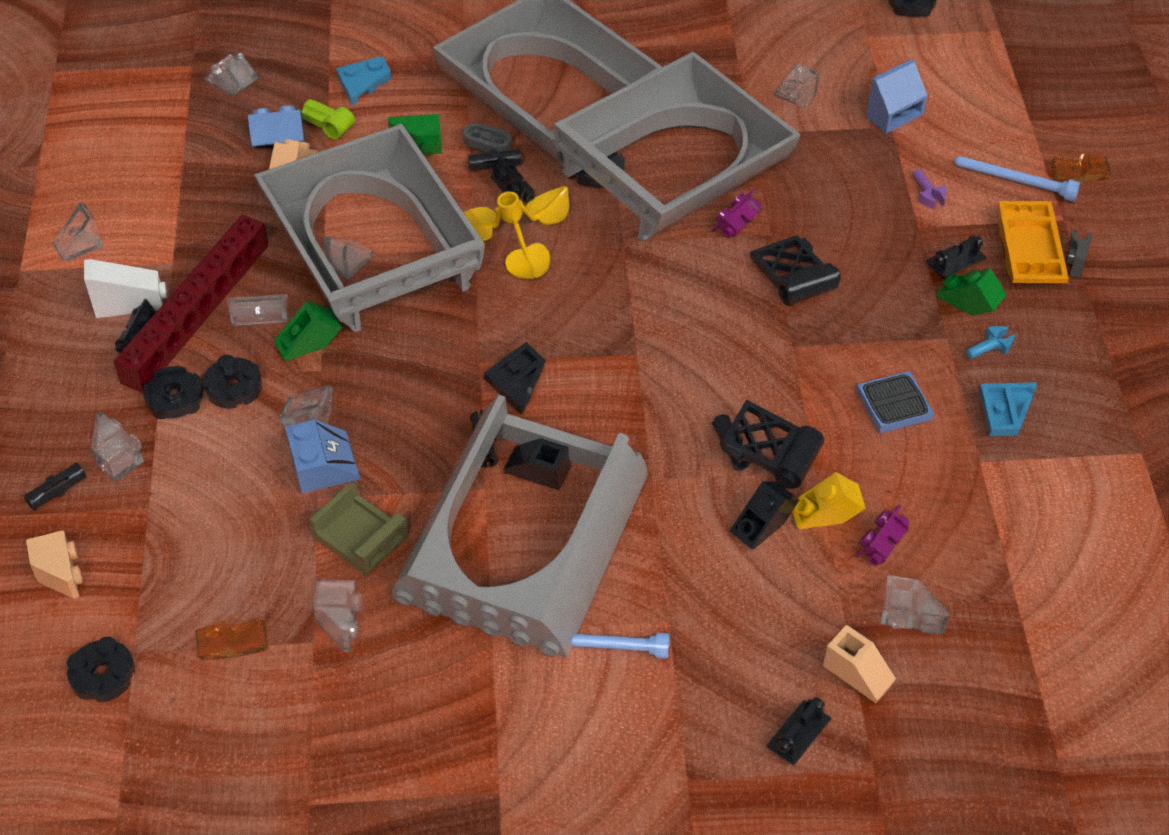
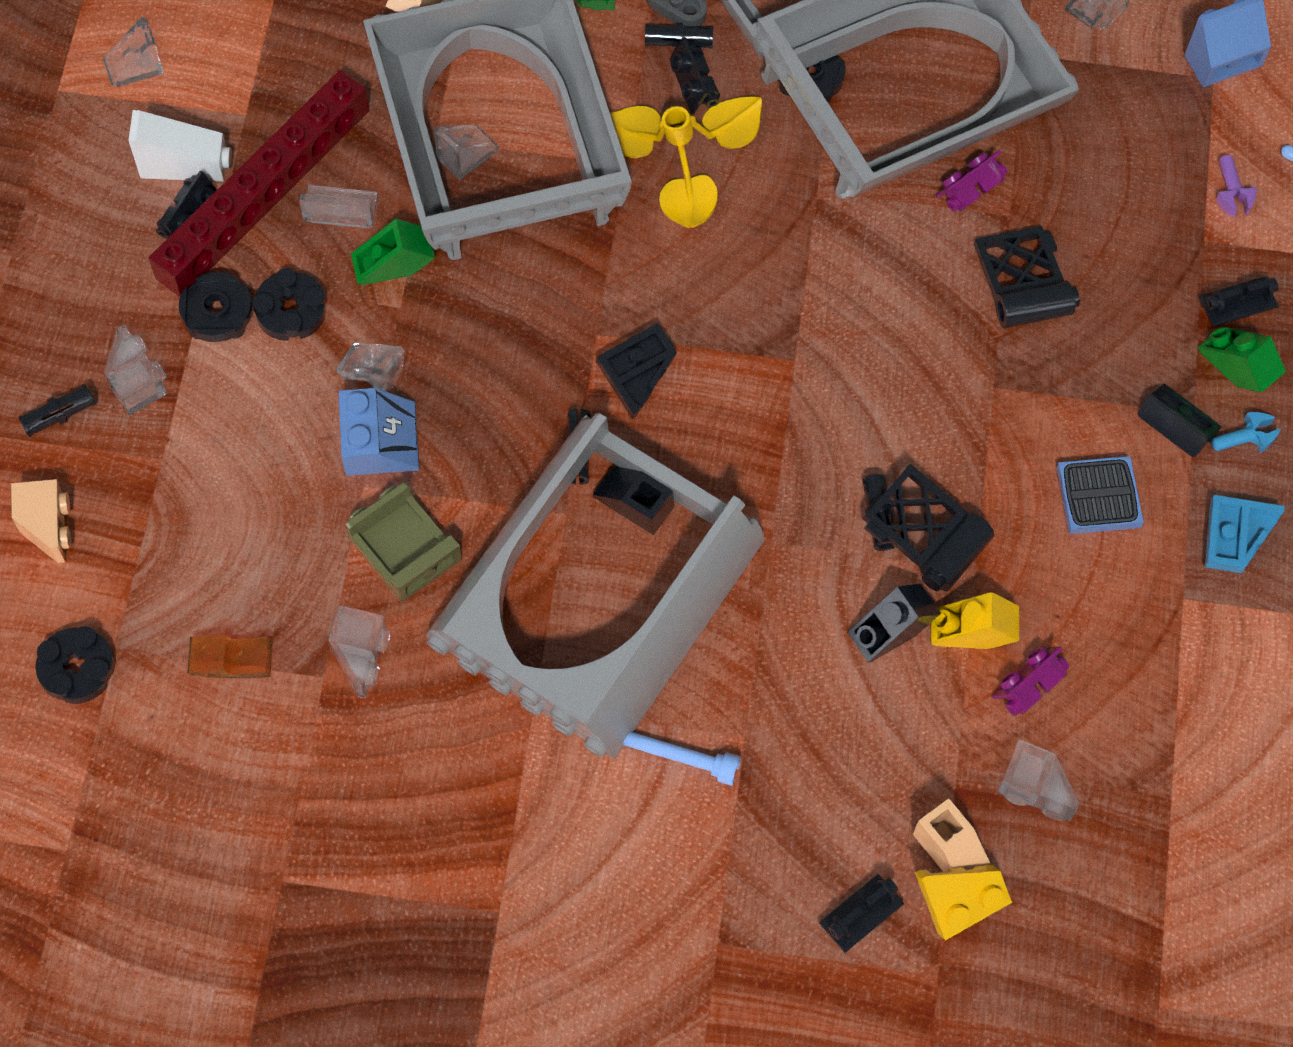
camera: 10 degrees right, 15 degrees up
none -> yellow wing [915,865,1012,941]
none -> black slope [1138,384,1221,457]

